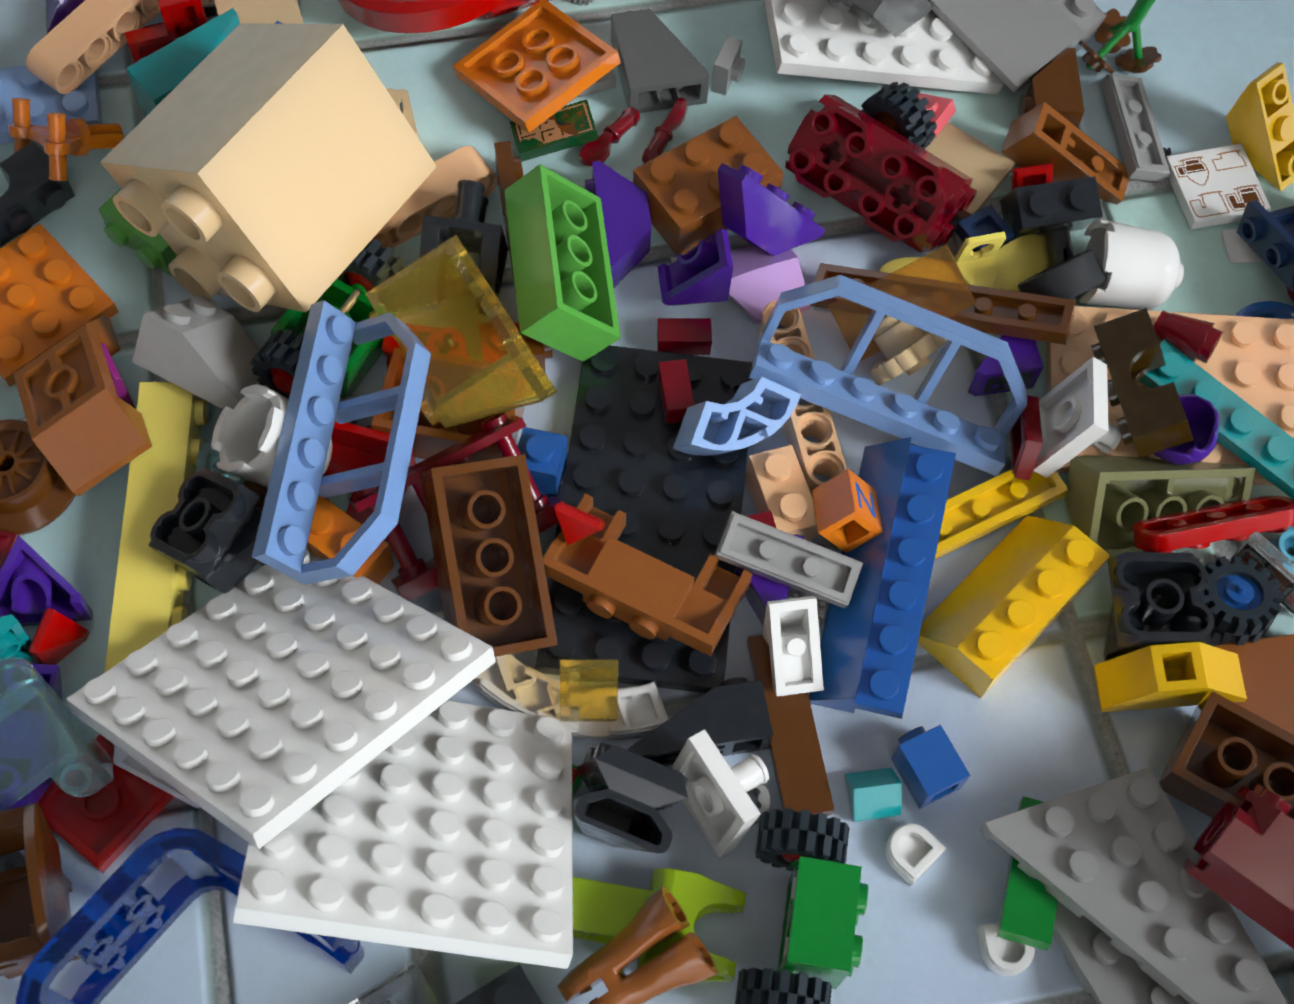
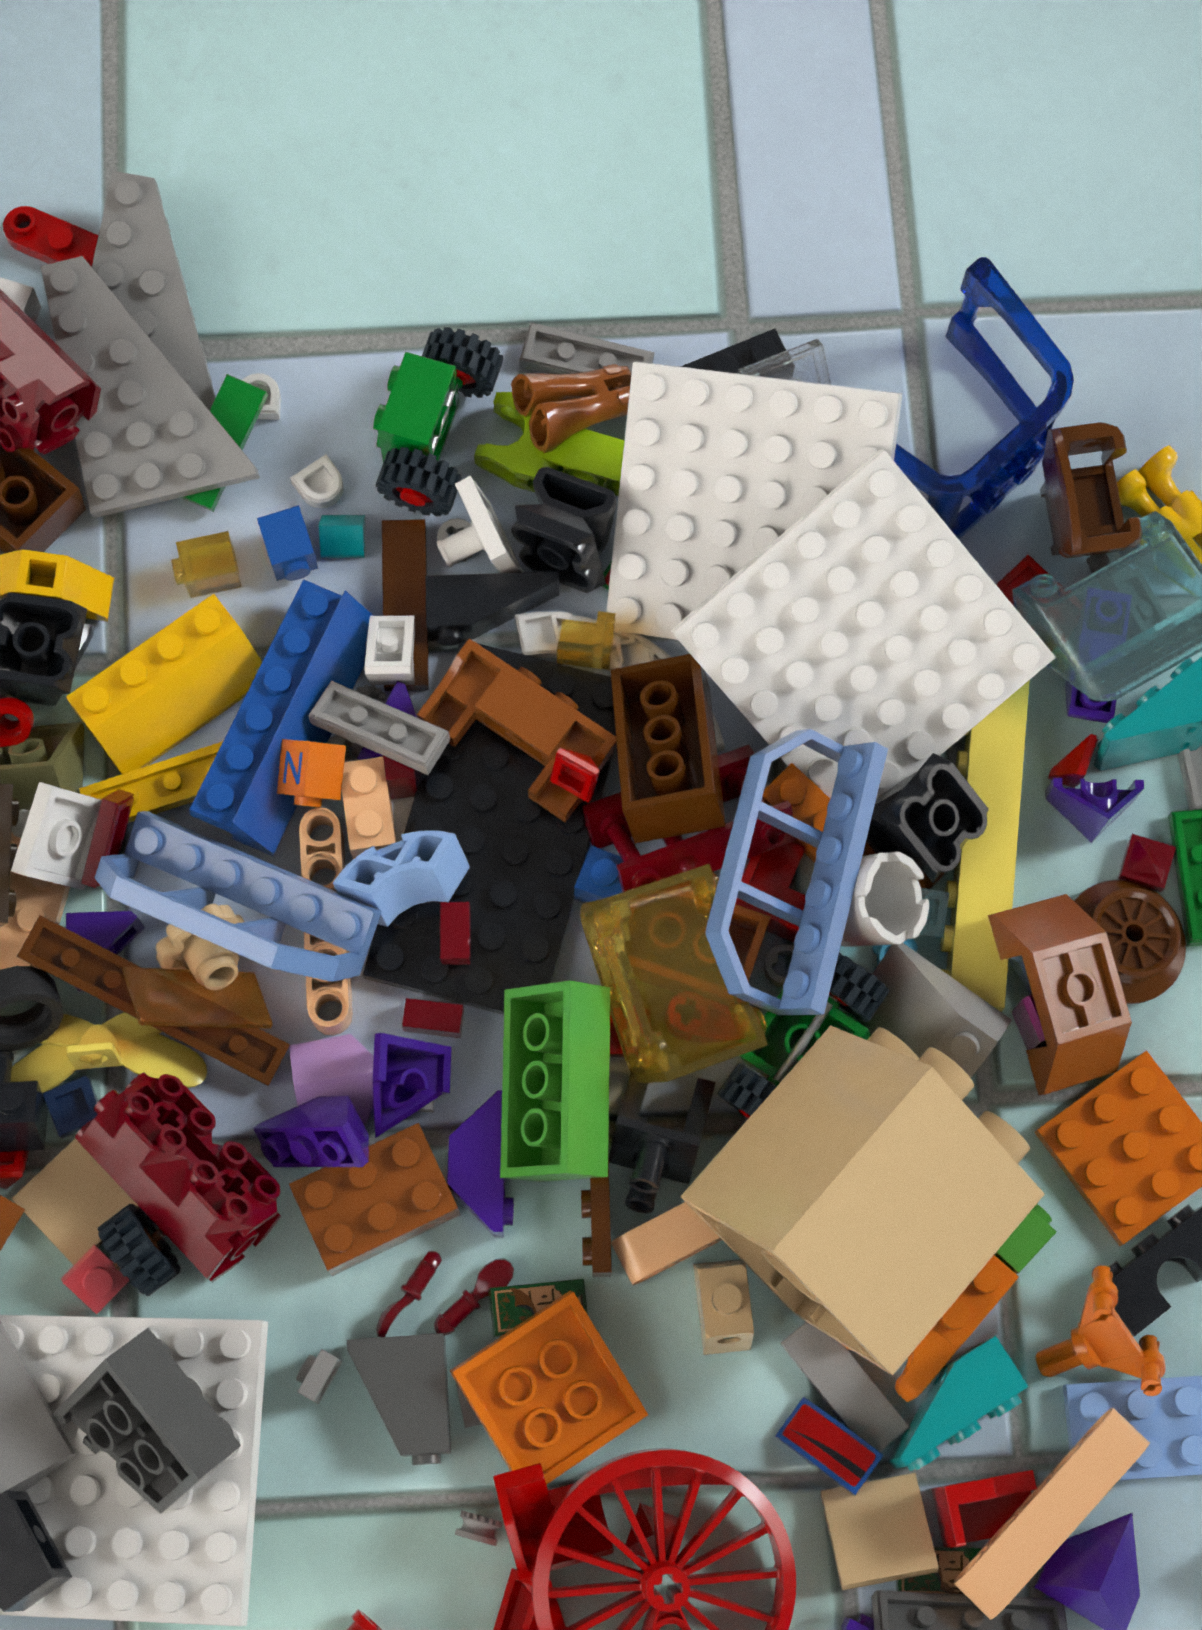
camera: 170 degrees left, 10 degrees up
none -> clear yellow brick [171,531,242,598]

